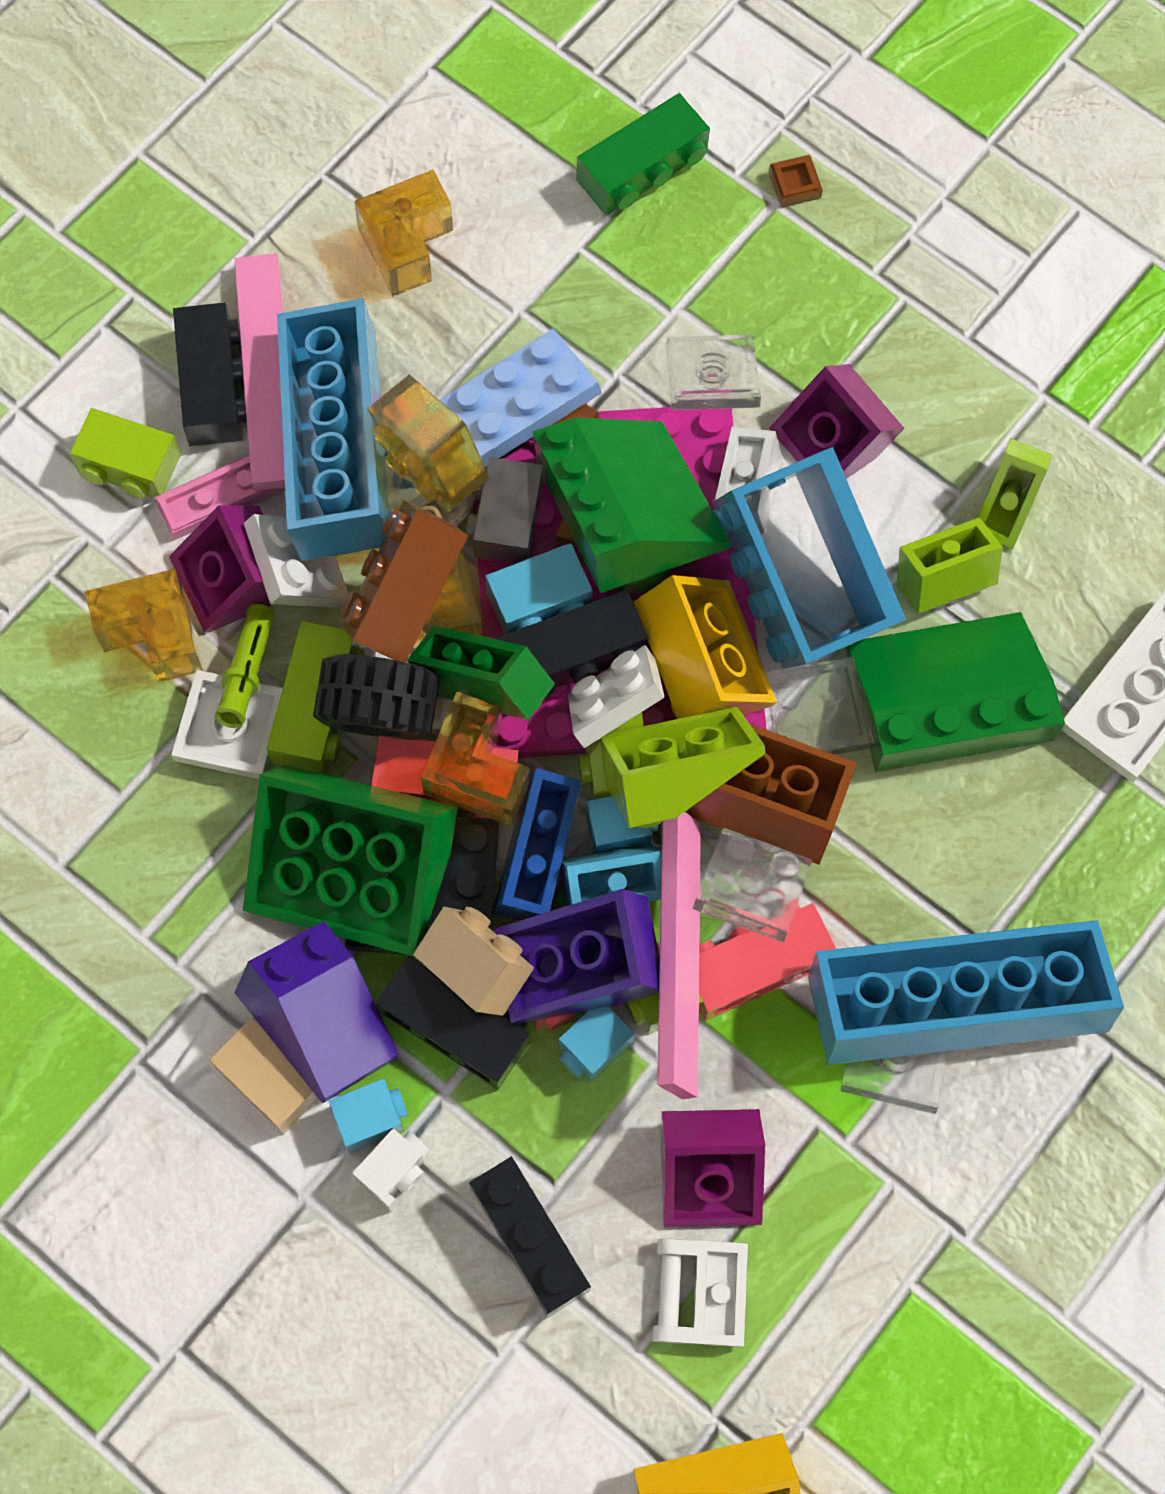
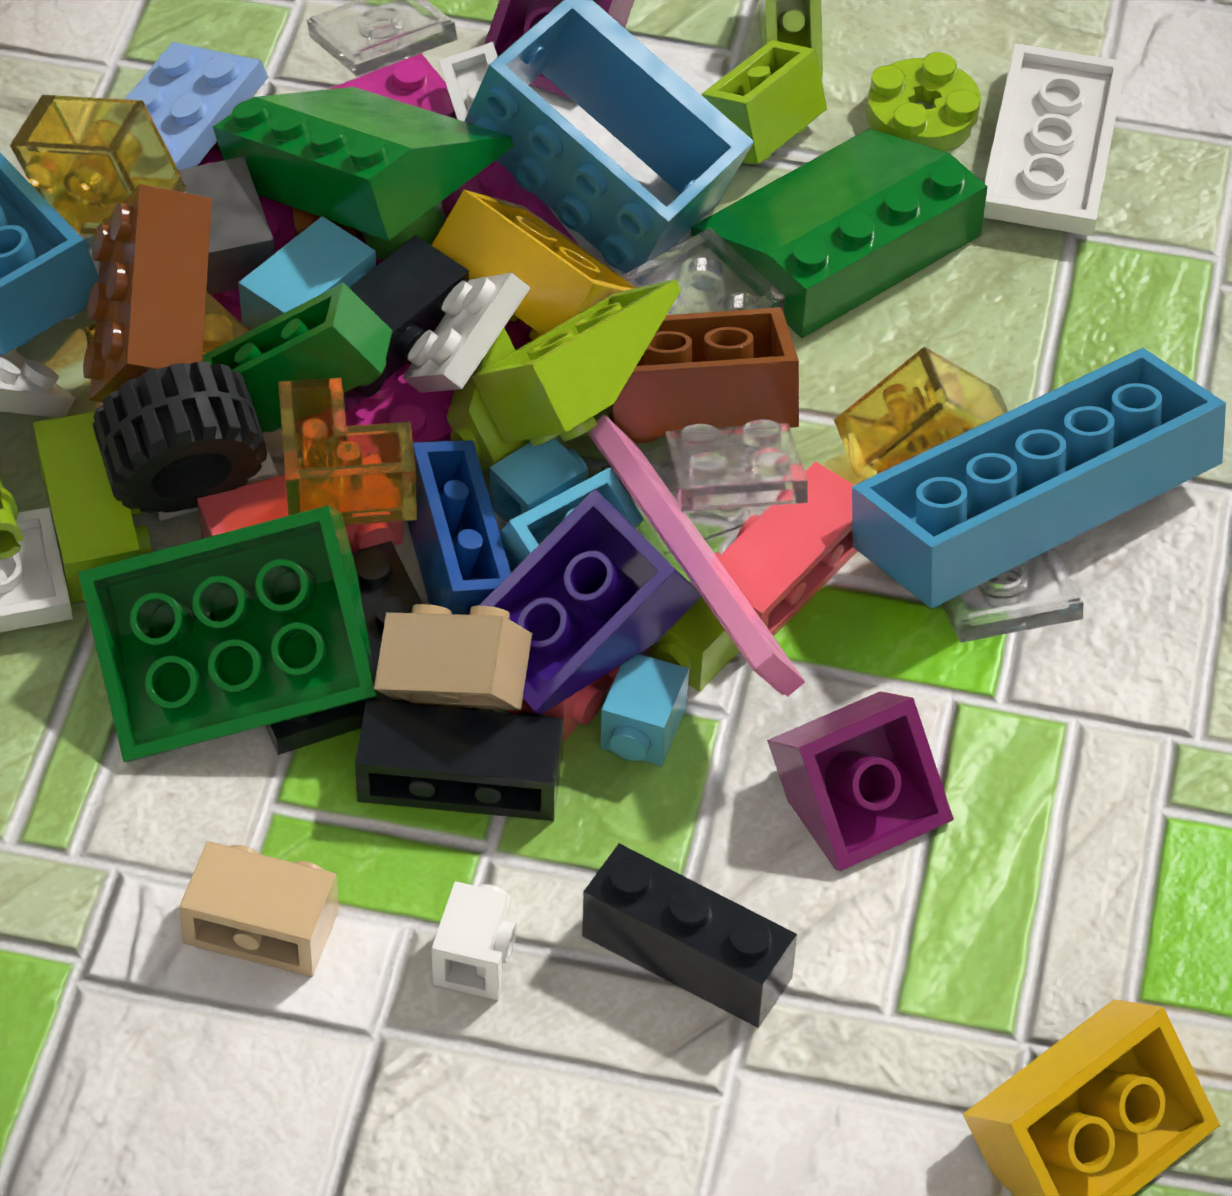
camera: 25 degrees left, 20 degrees down
dark purple slope [234,921,399,1104] -> none
medium azure brick [329,1079,409,1153] -> none
white plate [652,1238,748,1348] -> none
none -> clear yellow brick [834,346,1009,480]
none -> lime plate [866,52,981,151]

